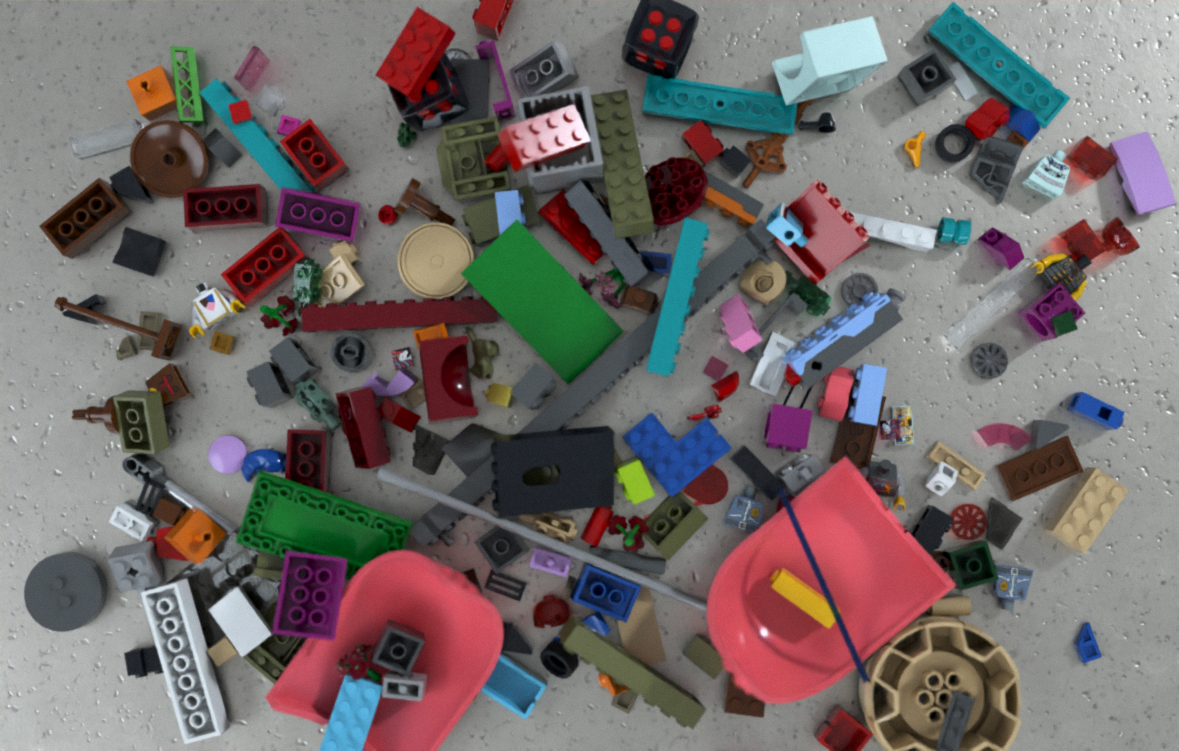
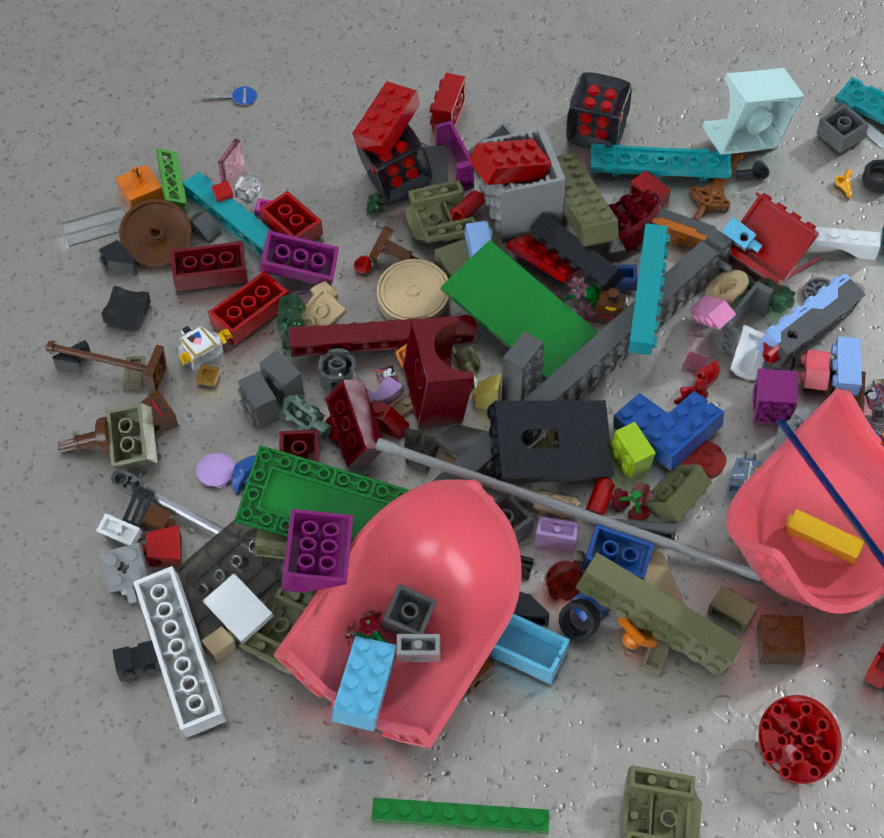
camera: 10 degrees left, 30 degrees down
dark grey brick [24,552,108,632] -> none
reddish brown brick [39,178,131,259] -> none
dark tan tile [116,336,138,360] -> none
orange brick [164,508,226,564] -> none
dark red plant [260,295,298,337] -> none
black brick [719,145,751,178] -> none
black brick [729,445,786,501] -> none

